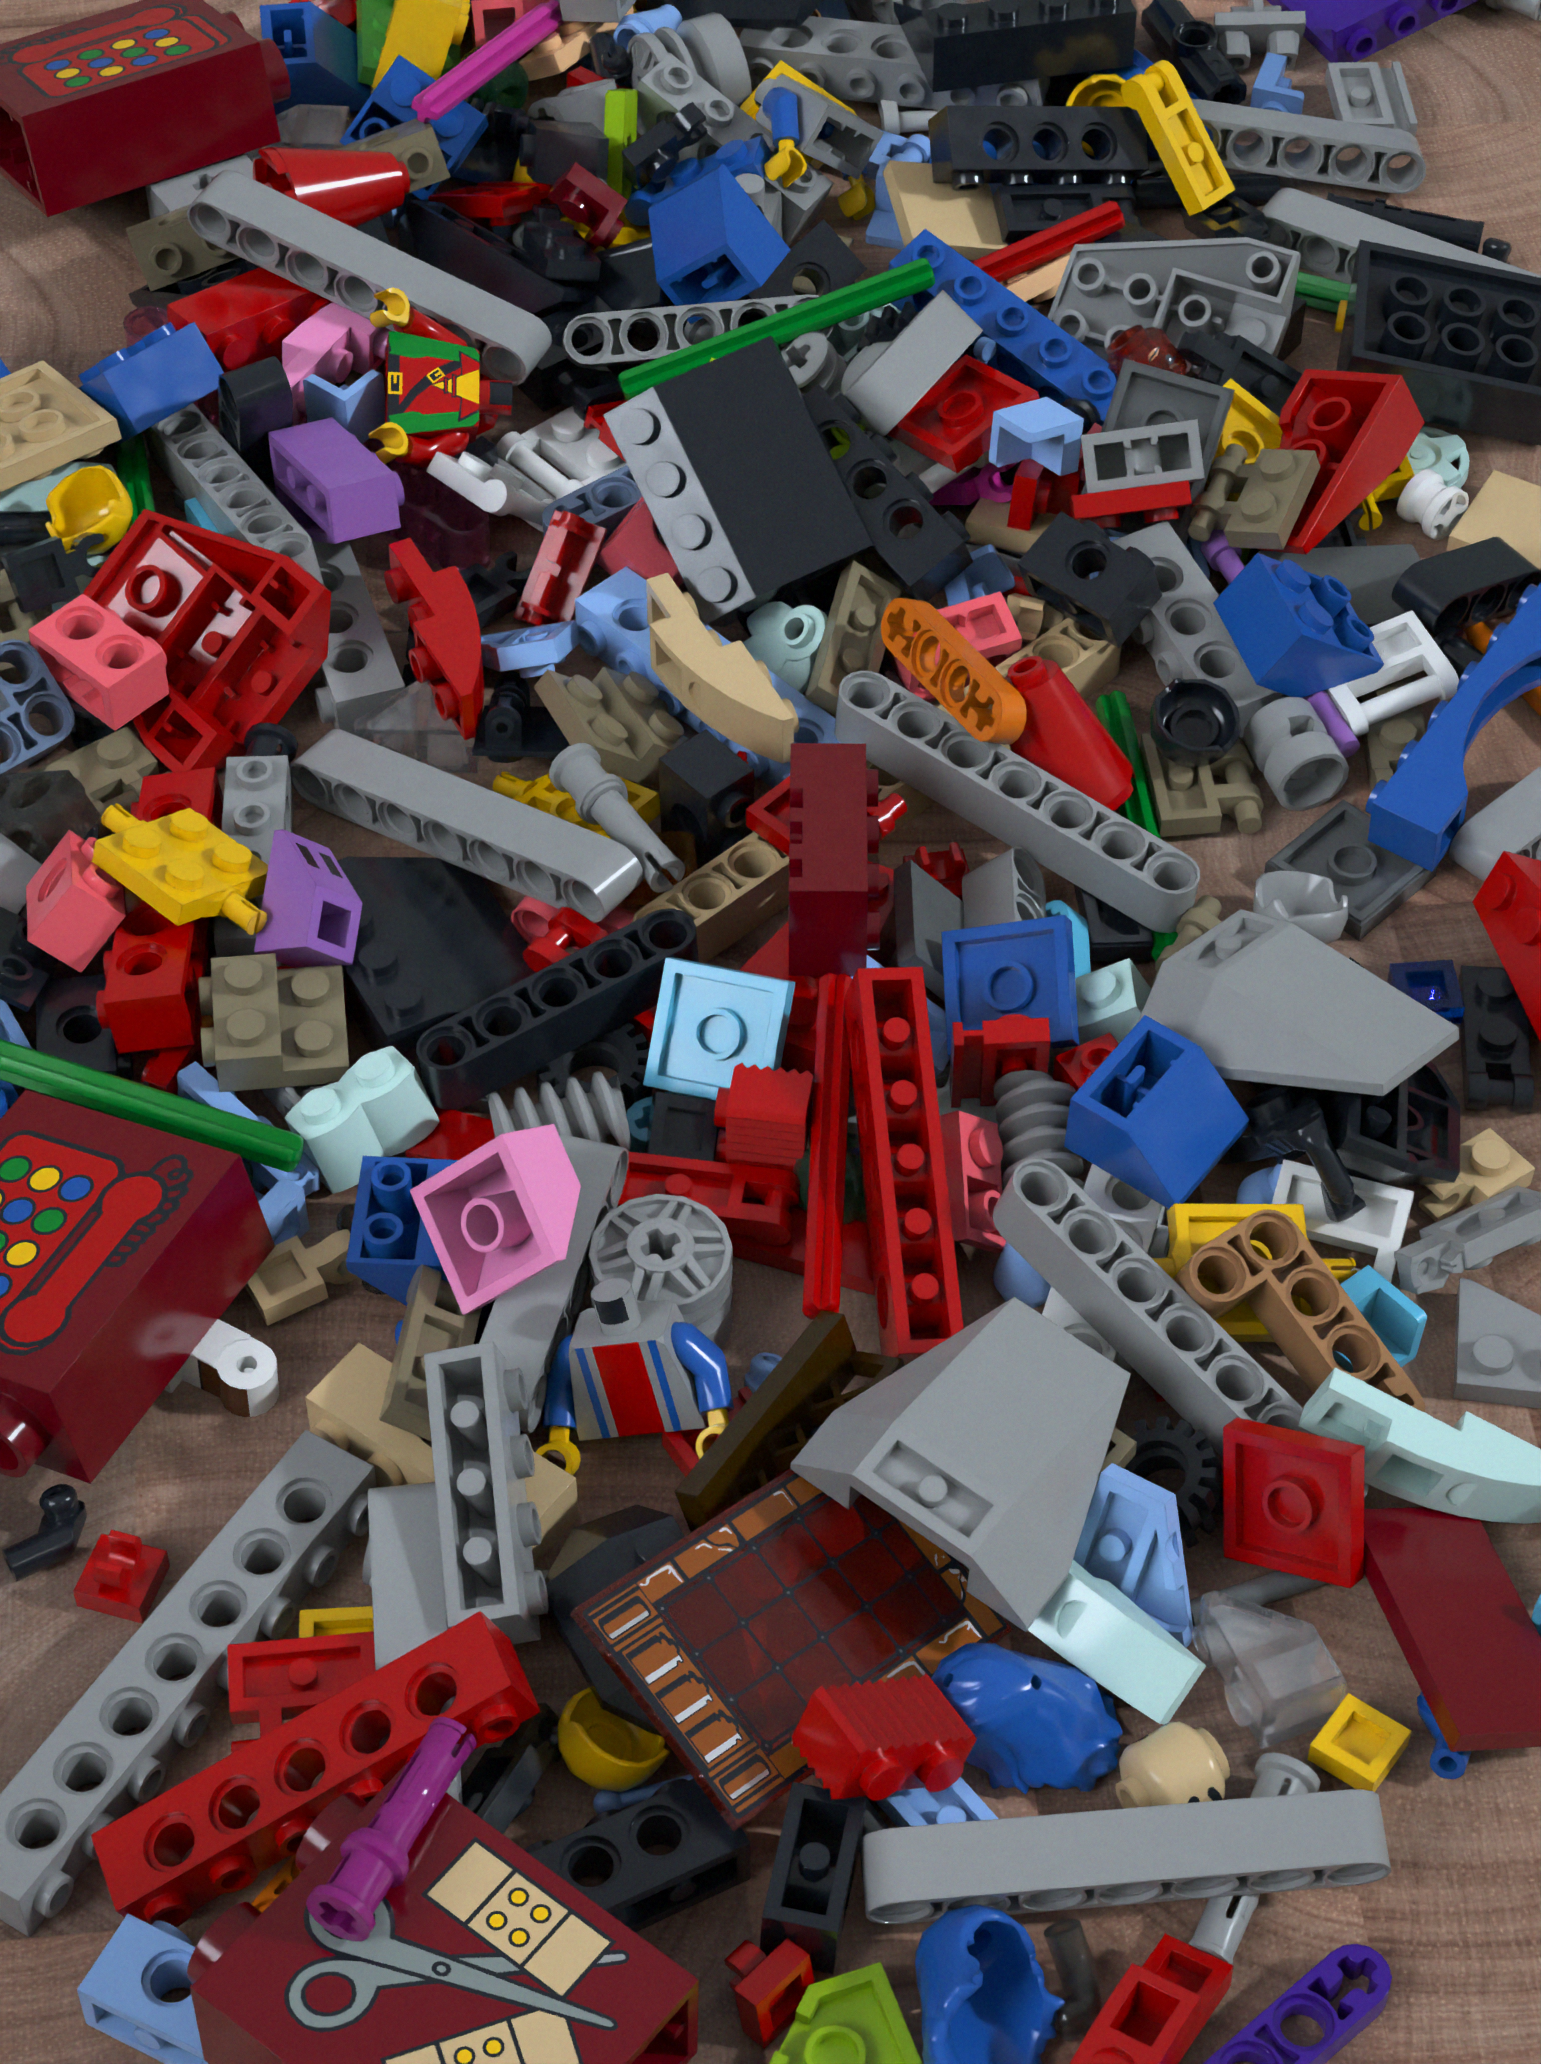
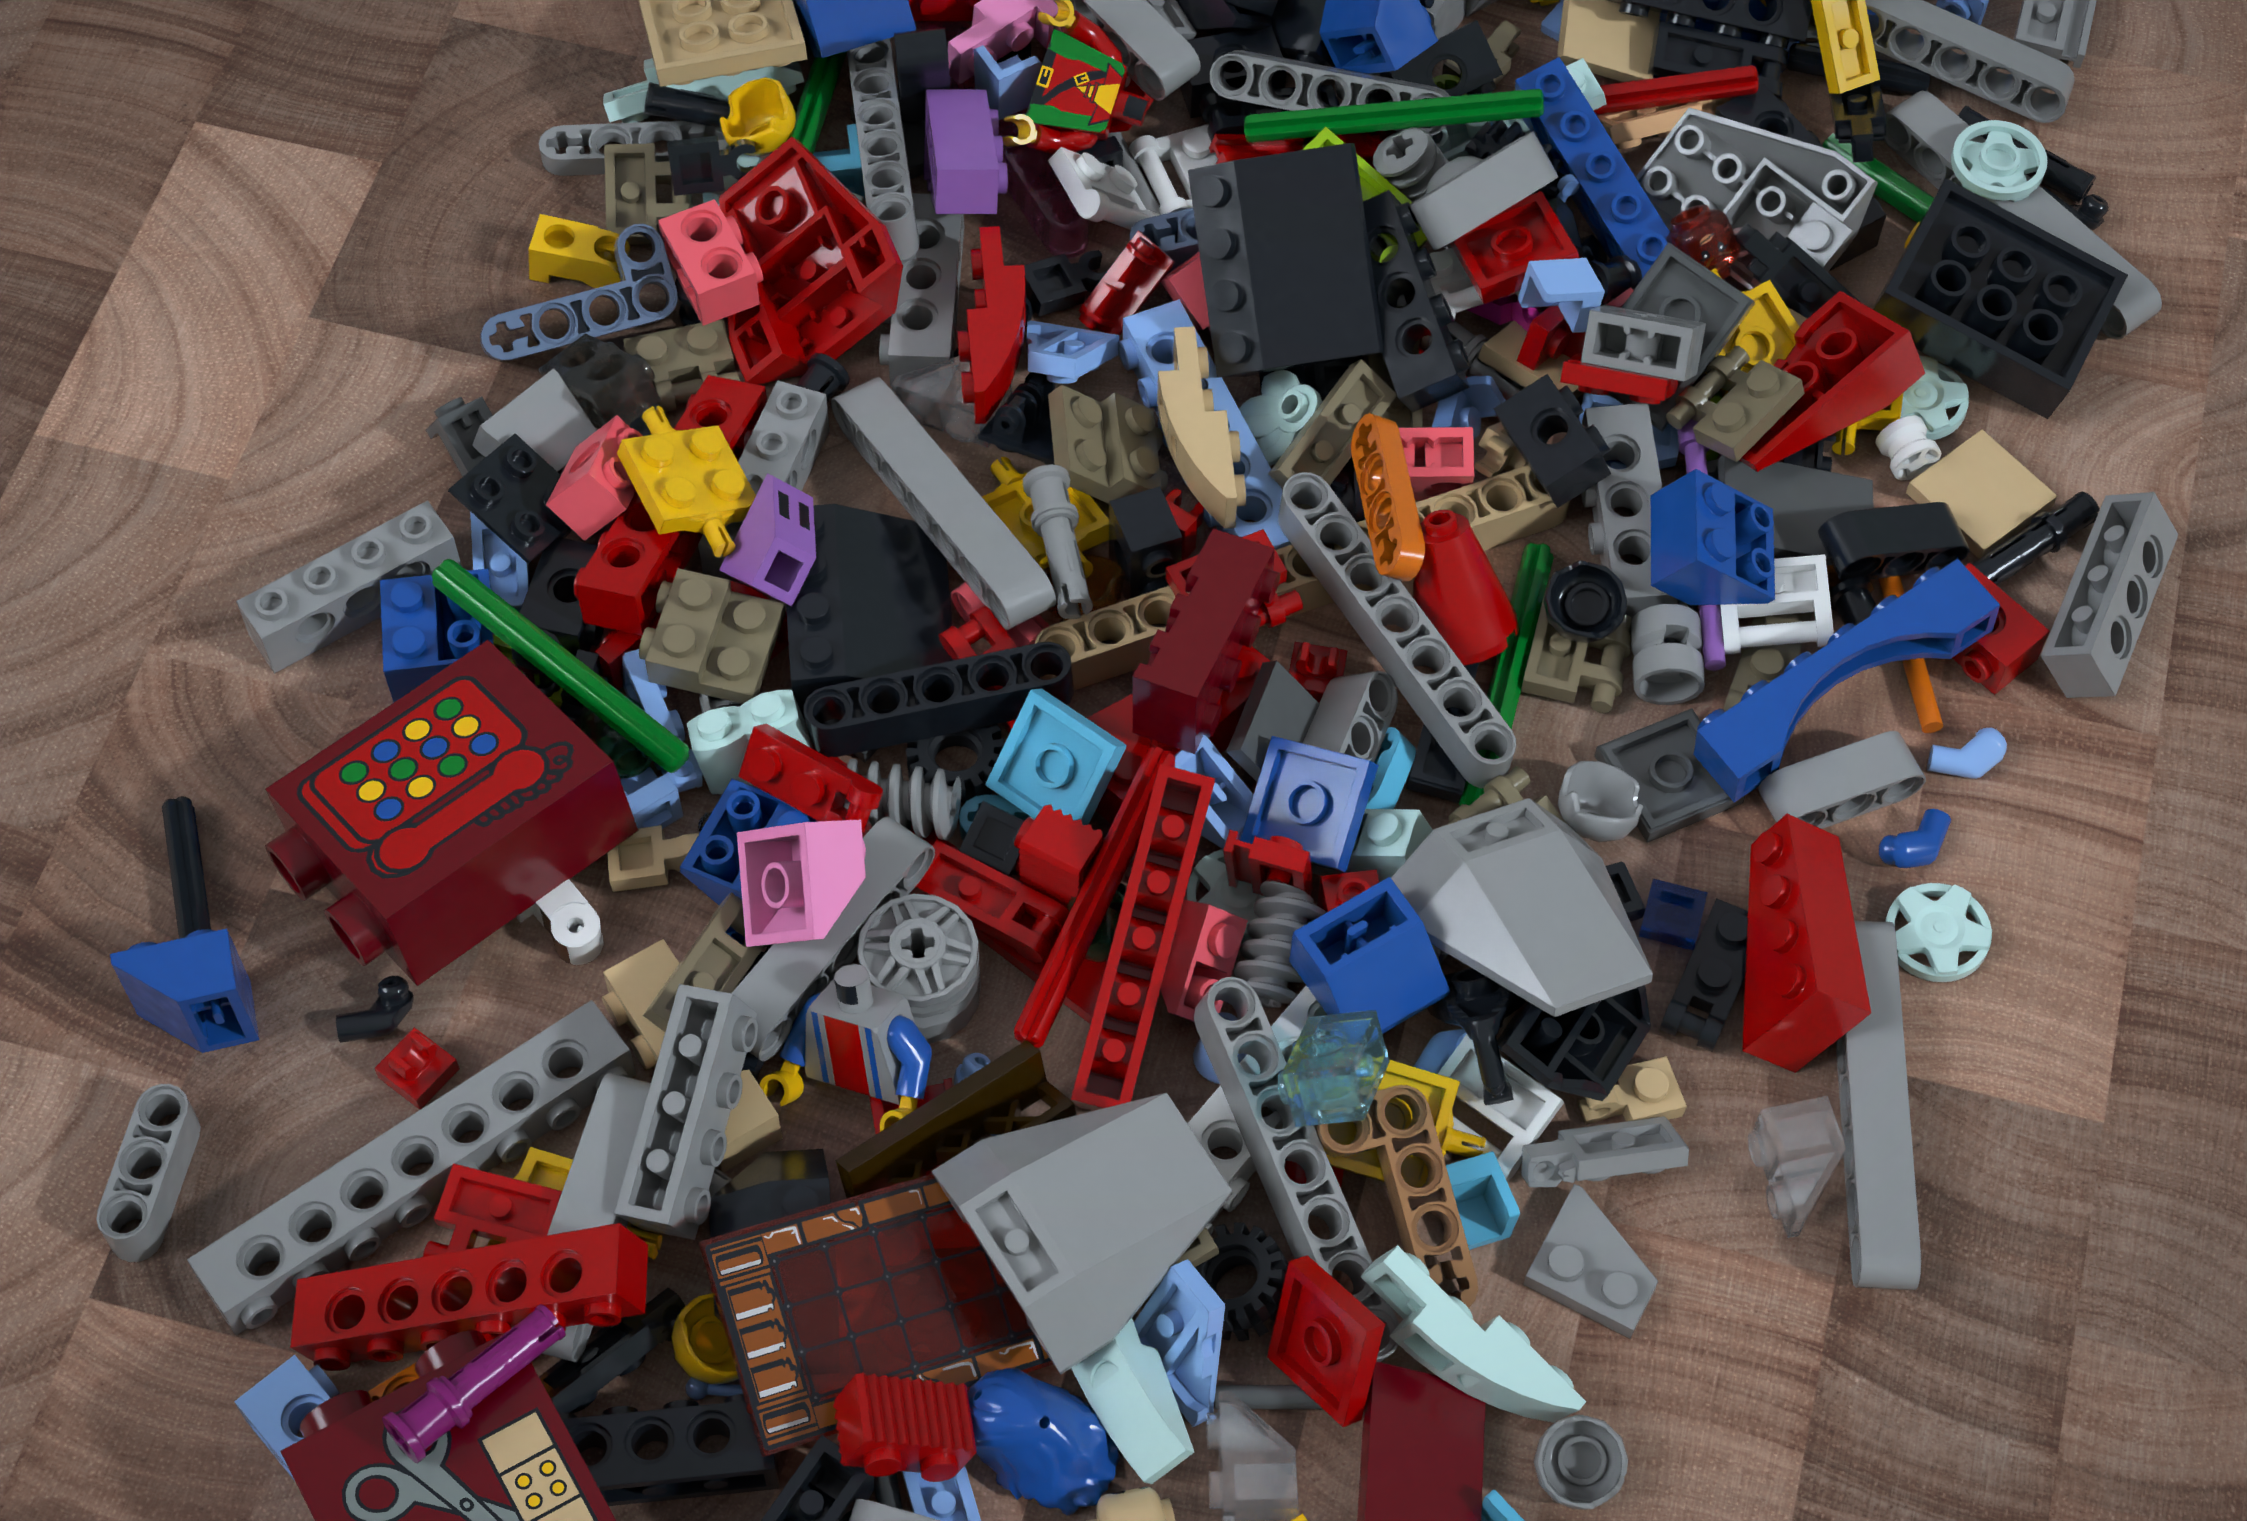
camera: 20 degrees right, 10 degrees up
none -> red plate [738,723,883,837]
none -> clear light blue brick [1278,1010,1390,1127]
none -> light aqua wheel [1951,120,2047,202]

